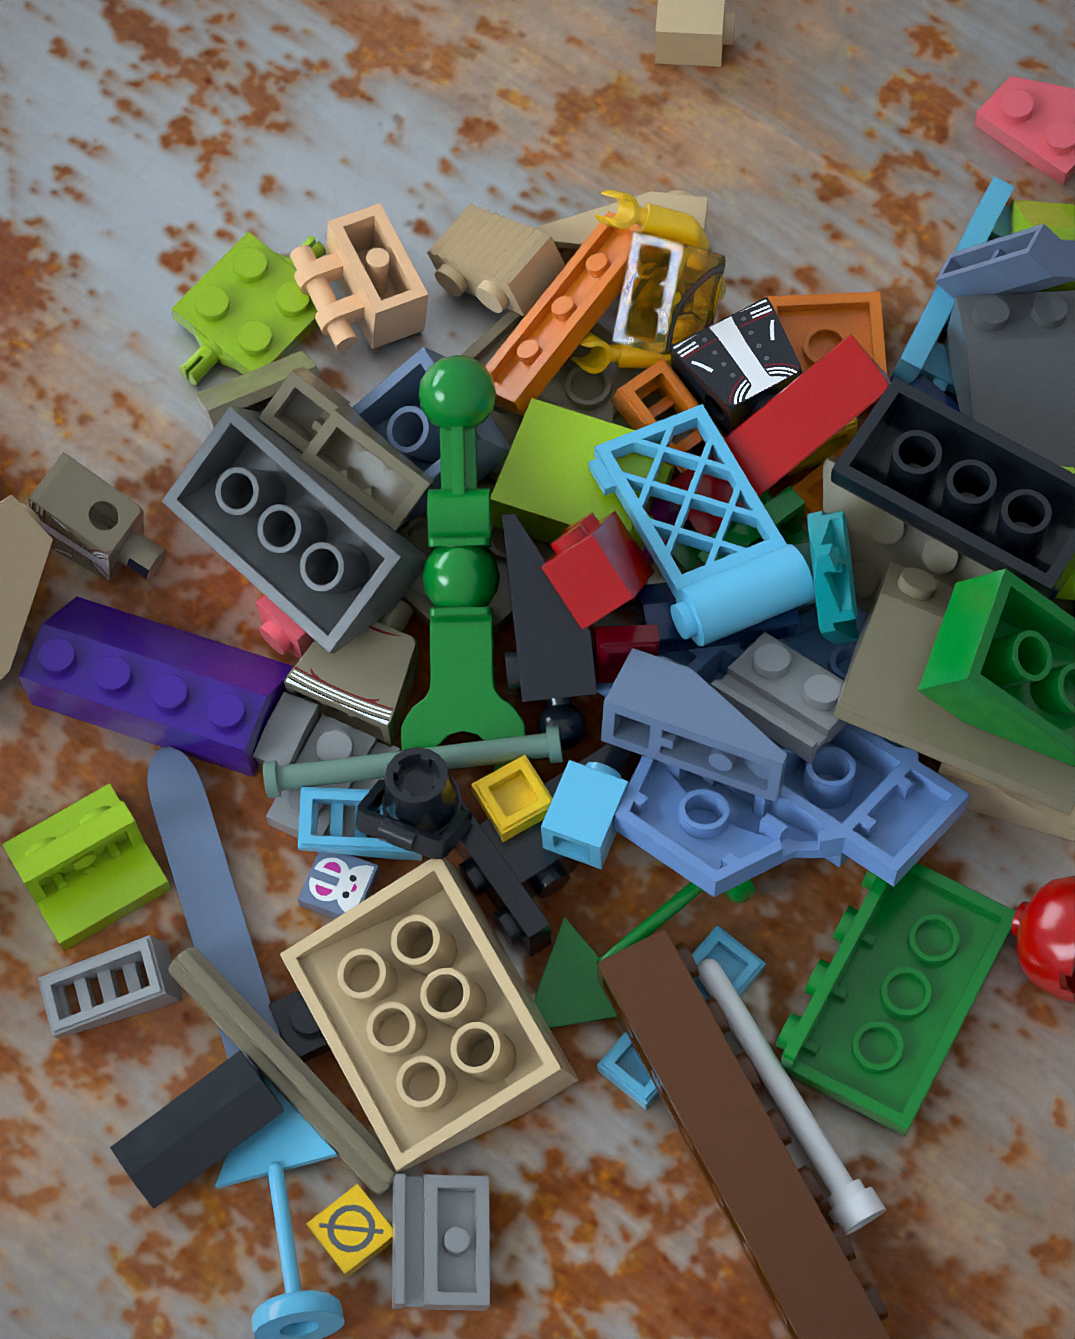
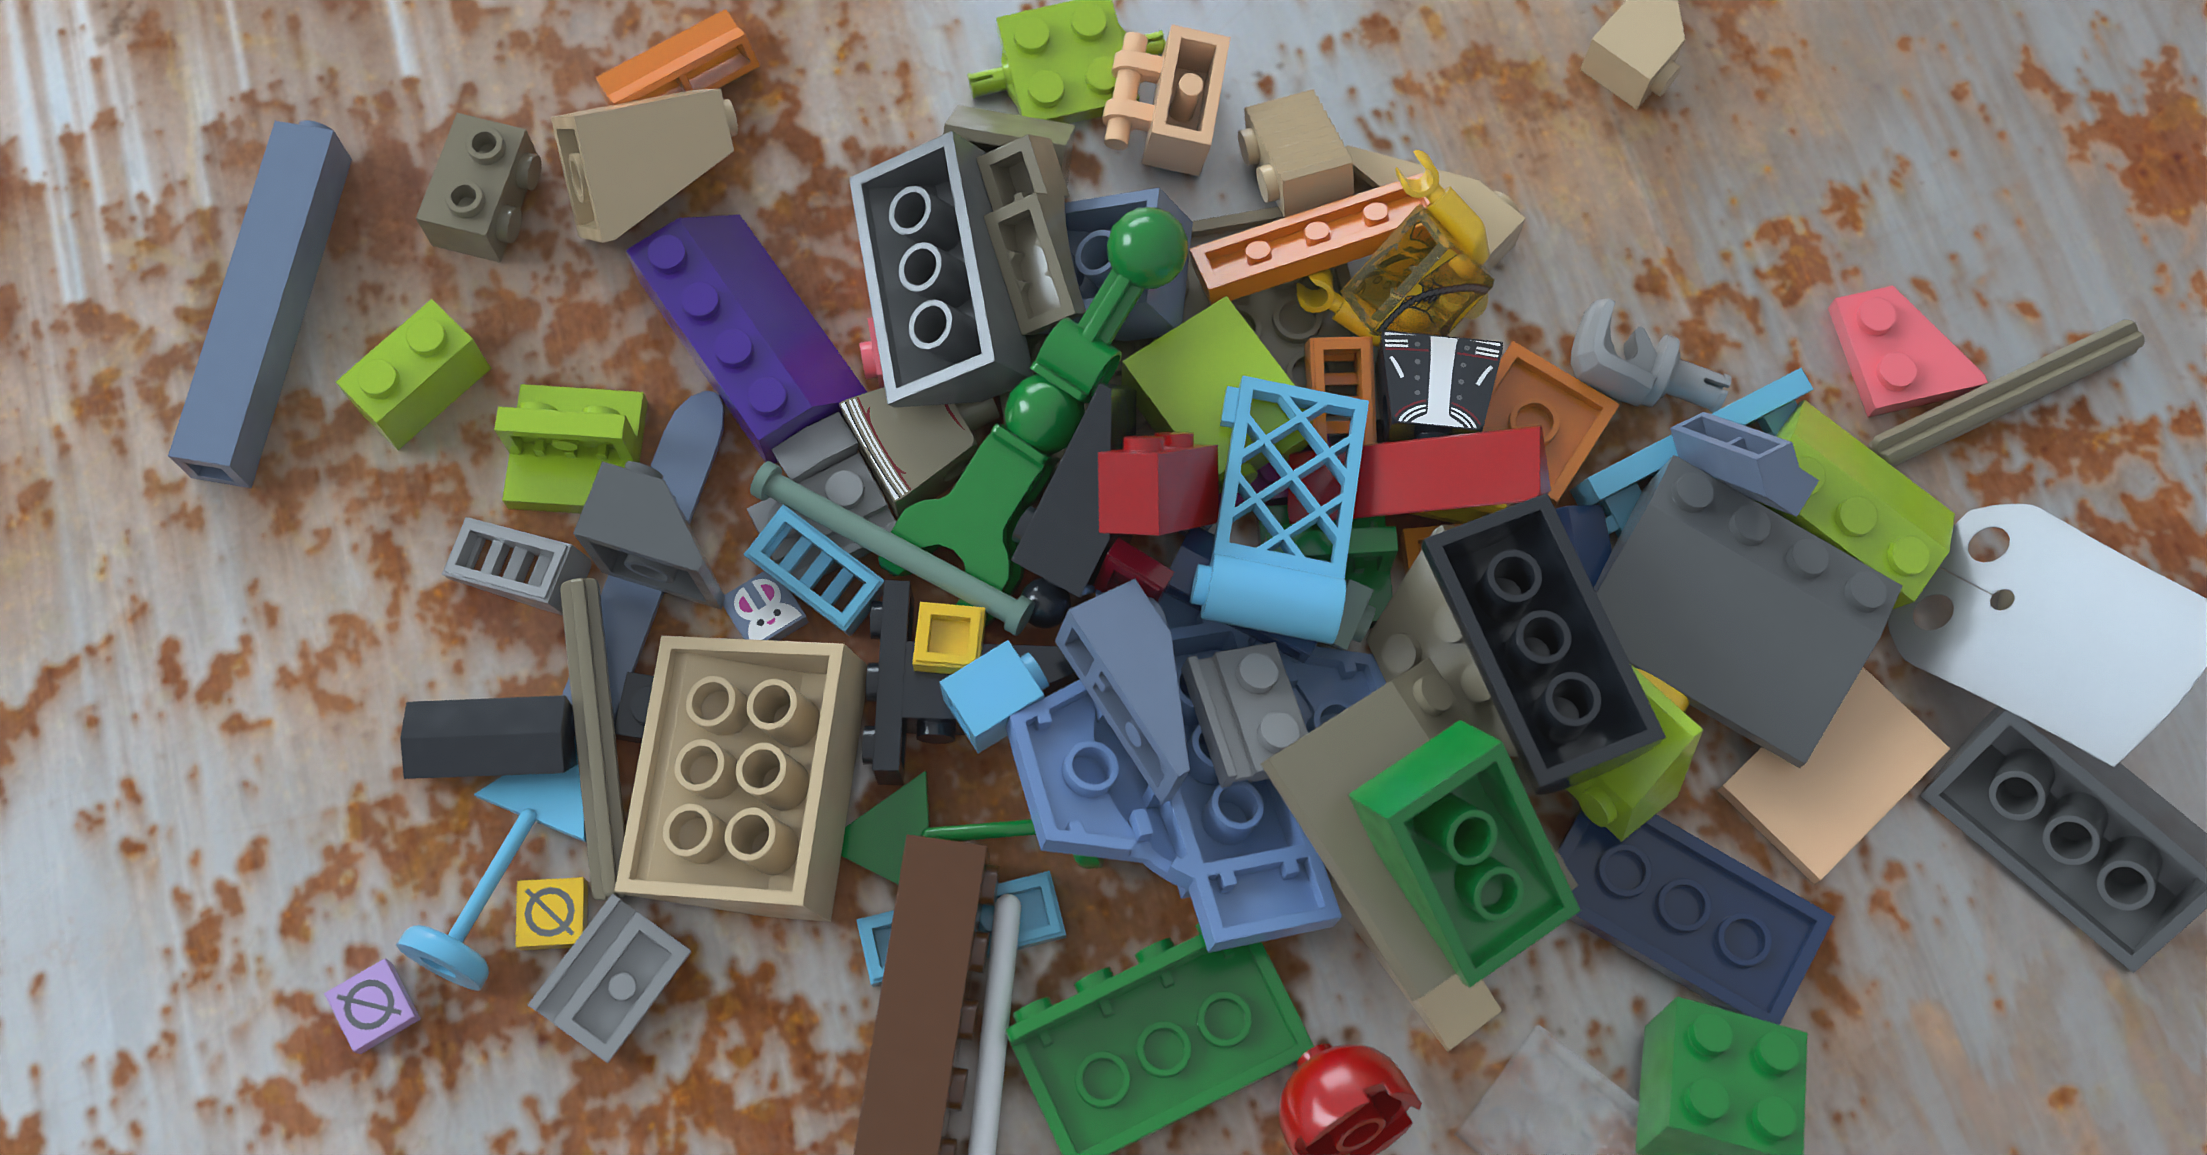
camera: 30 degrees right, 5 degrees up
dark tan torso [28,452,167,581] -> none
black piece [355,747,473,859] -> none
teal slope [807,511,858,645] -> none
none -> dark grey slope [573,461,725,610]
none -> light grey piece [1571,298,1731,413]

